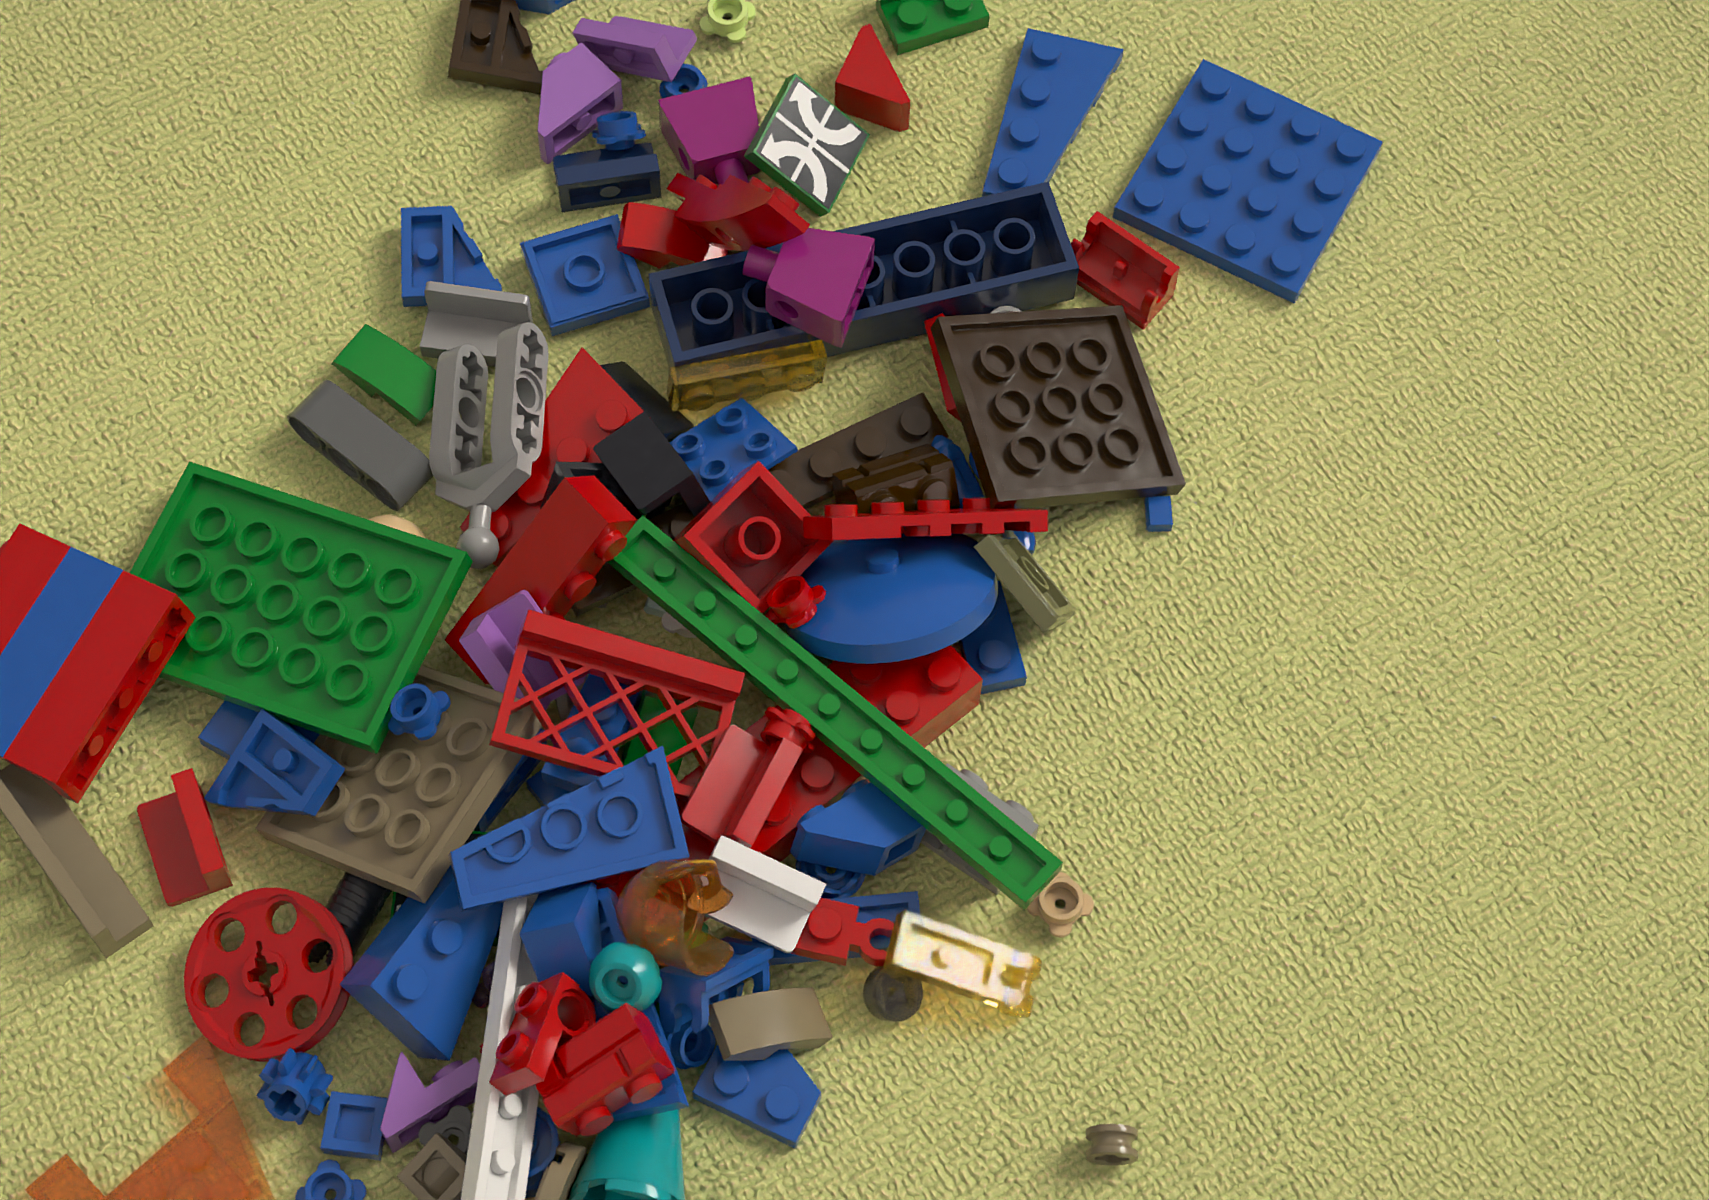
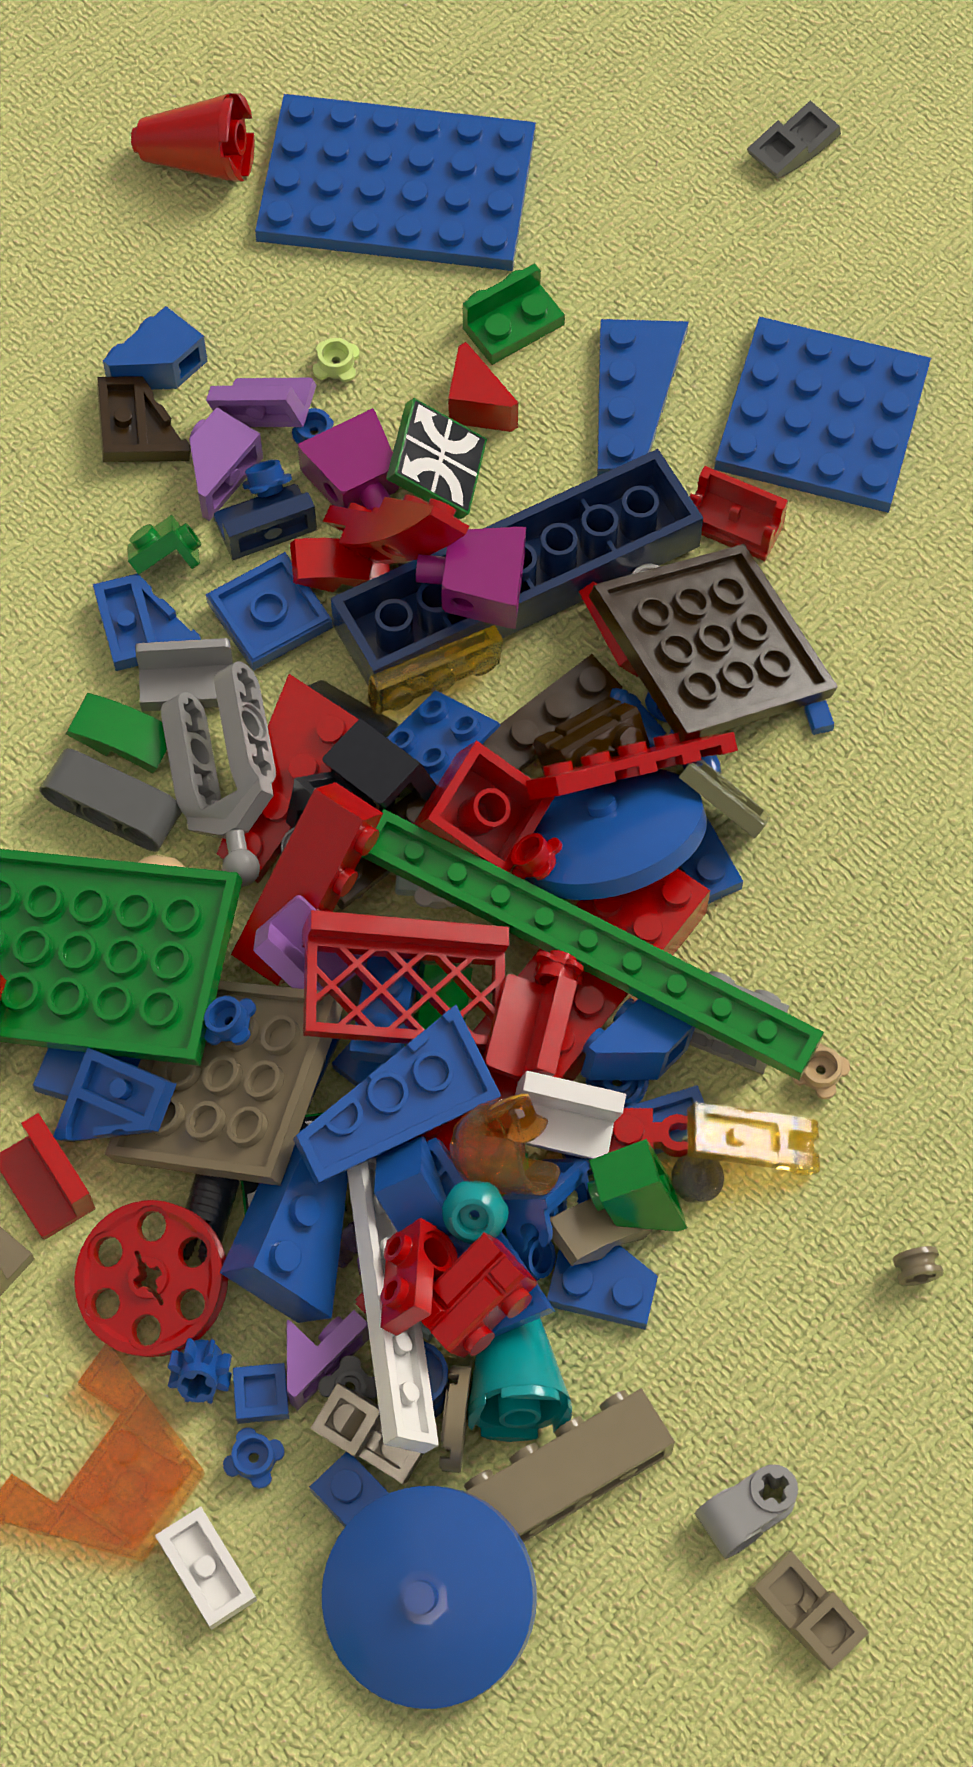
camera: 10 degrees left, 0 degrees up
none -> green bracket [127,514,201,575]
none -> green slope [587,1139,687,1232]

